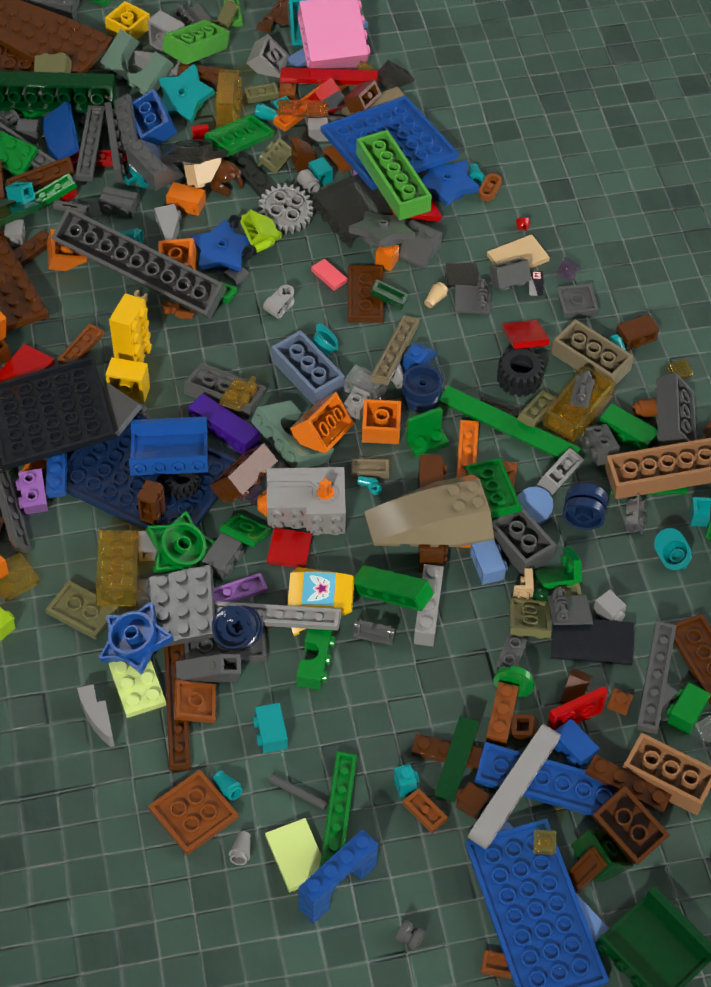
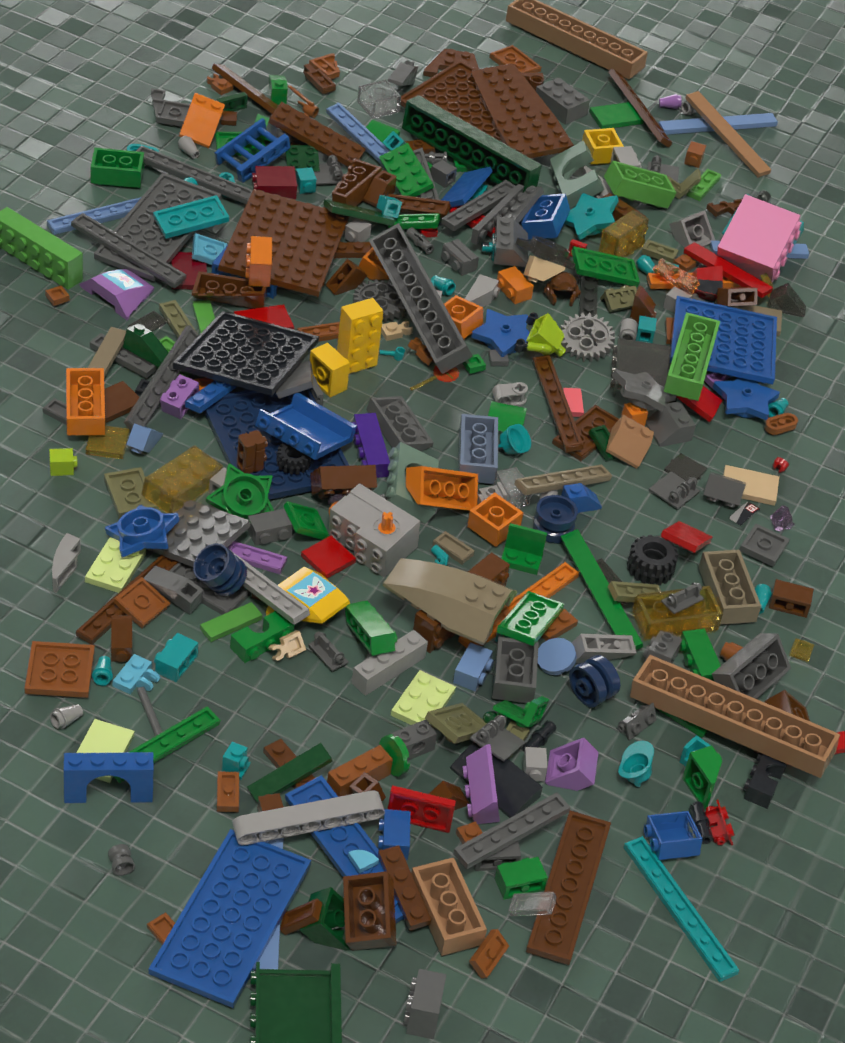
camera: 35 degrees right, 10 degrees down
olive brick [34,52,72,73] -> none
clear yellow bracket [220,376,257,411] -> none
tan cone [424,282,448,308] -> none
tan bracket [513,568,534,599] -> none
clear yellow tile [533,829,556,855] -> none
none -> reddish brown slope [111,616,132,662]
none -> medium azure hinge [112,654,160,695]
none -> medium blue slope [126,423,163,454]
none -> bright green tile [200,602,263,642]
none -> tan plate [269,631,306,660]
none -> reddish brown slope [325,258,368,295]
none -> medium azure tile [348,850,379,873]
none -> dark grey gear [353,279,407,322]
none -> teal hand [380,347,405,361]
none -> yellowish green plate [391,670,456,725]
none -> clear yellow piece [410,365,459,390]
none -> medium lavender slope [463,744,500,824]
none -> green slope [488,401,527,434]
none -> black pin [522,720,557,751]
none -> reddish brown tile [533,355,584,453]
none -> medium lavender slope [545,738,599,791]
none -> medium nougat slope [606,415,654,469]

